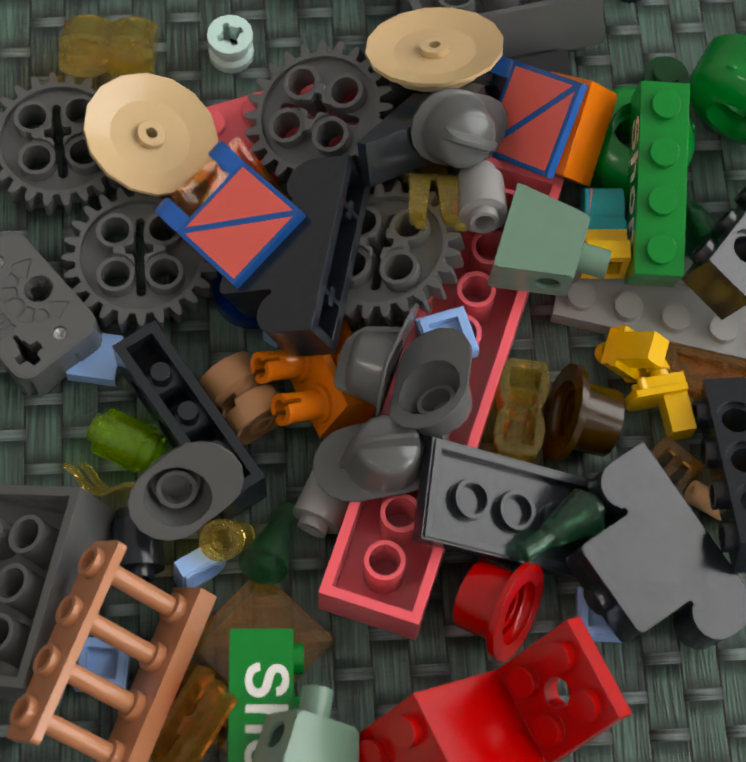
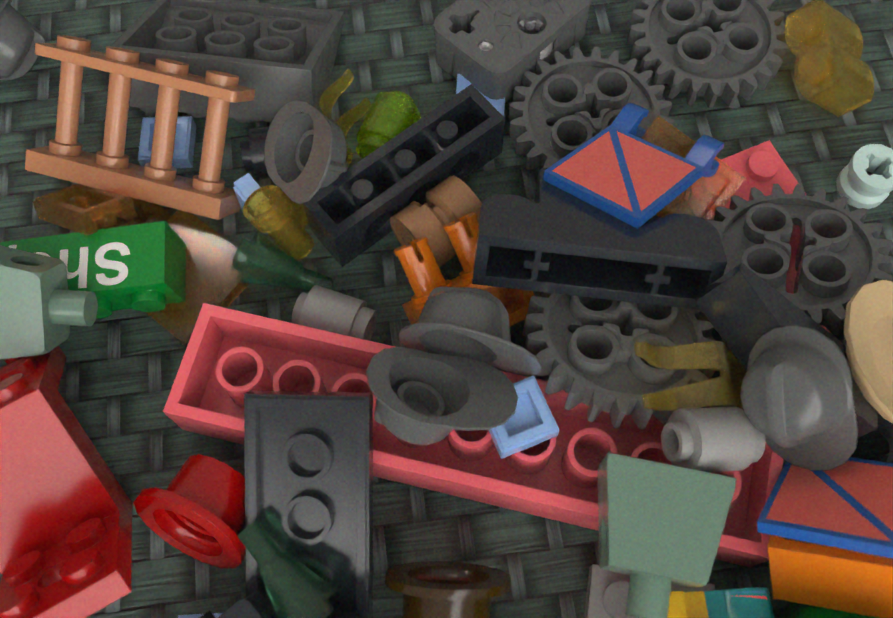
camera: 90 degrees right, 0 degrees up
tan piece [83,73,218,197] -> none
dark grey piece [313,415,430,502] -> none
clear yellow brick [489,358,550,464] -> none

